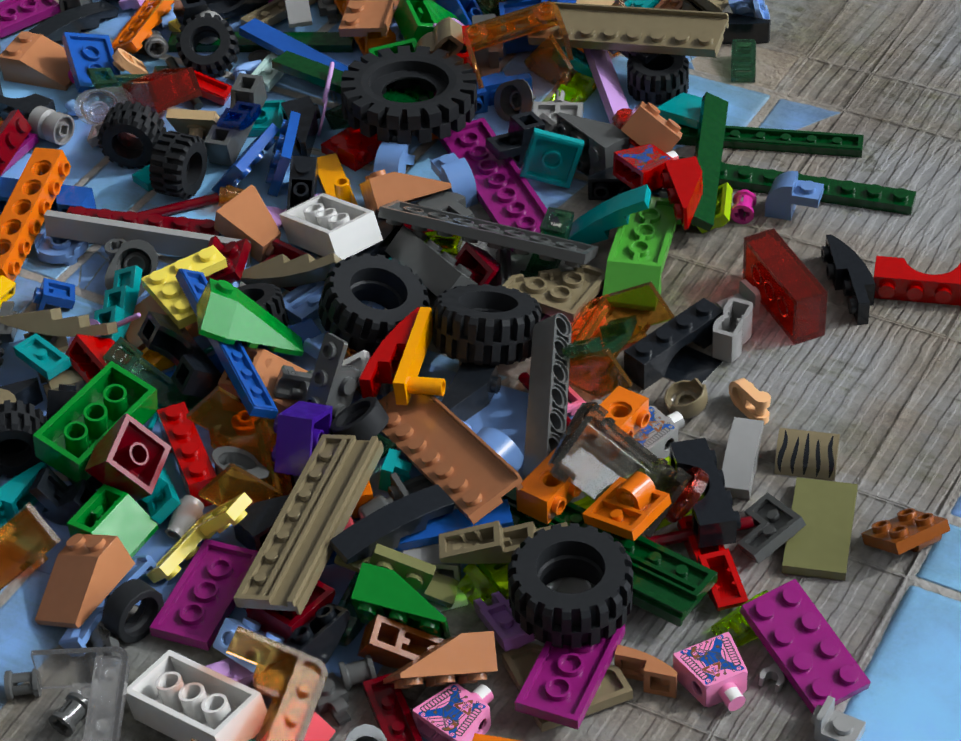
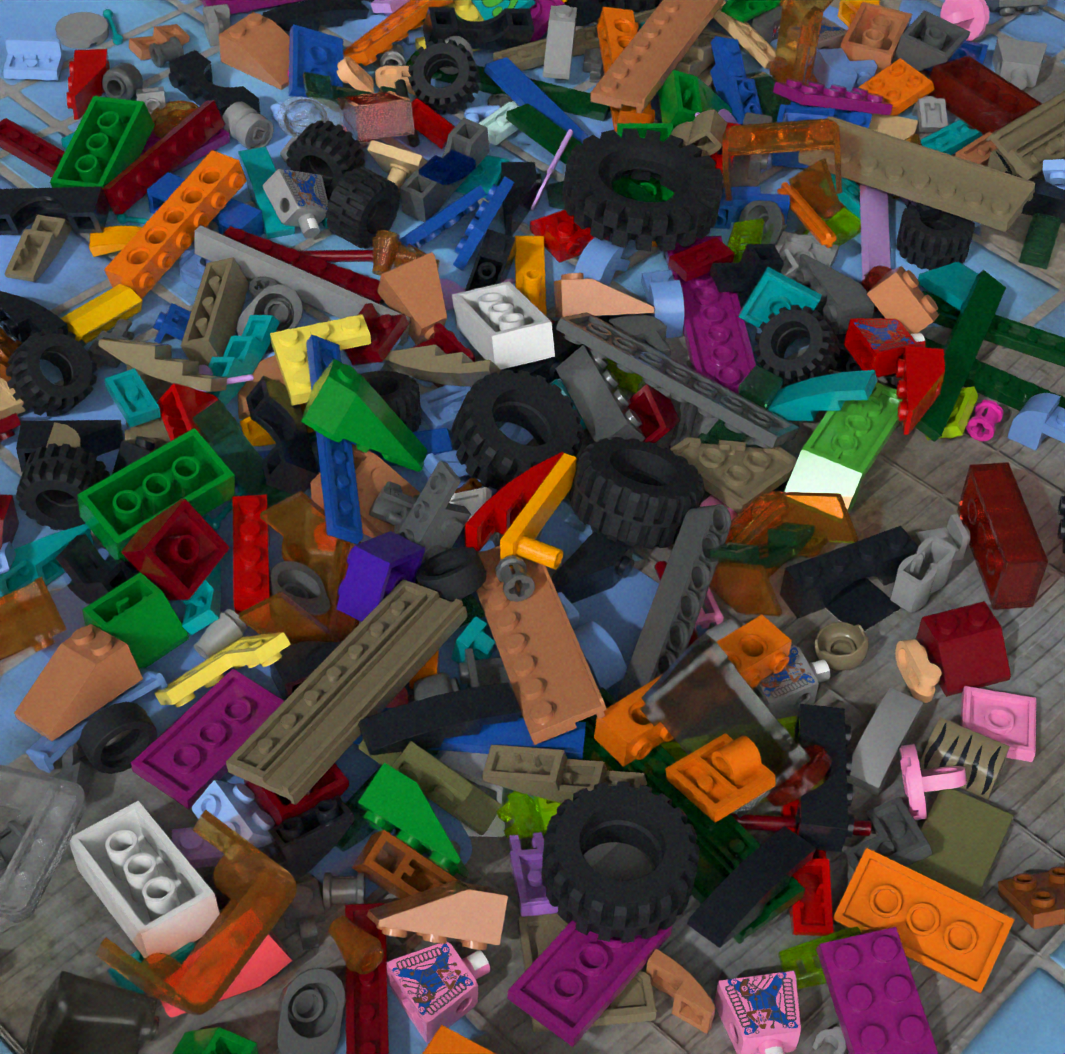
camera: 10 degrees right, 5 degrees up
none -> dark tan brick [181,257,249,366]
none -> teal slope [238,147,295,239]
none -> light grey torso [262,168,328,238]
none -> clear orange cone [328,916,384,974]
none -> clear orange cone [372,230,401,276]
none -> light nougat plate [375,66,416,95]
none -> dark grey bush [495,555,535,602]
none -> dark red plate [668,237,735,282]
none -> black slope [687,826,816,948]
none -> clear neon green slope [727,218,764,263]
none -> black tyre [754,305,840,388]
none -> orange axle [777,182,837,248]
none -> orange plate [833,848,1015,994]
none -> bright pink tile [899,744,967,820]
none -> dark red slope [916,601,1011,697]
none -> bright pink tile [960,686,1036,762]

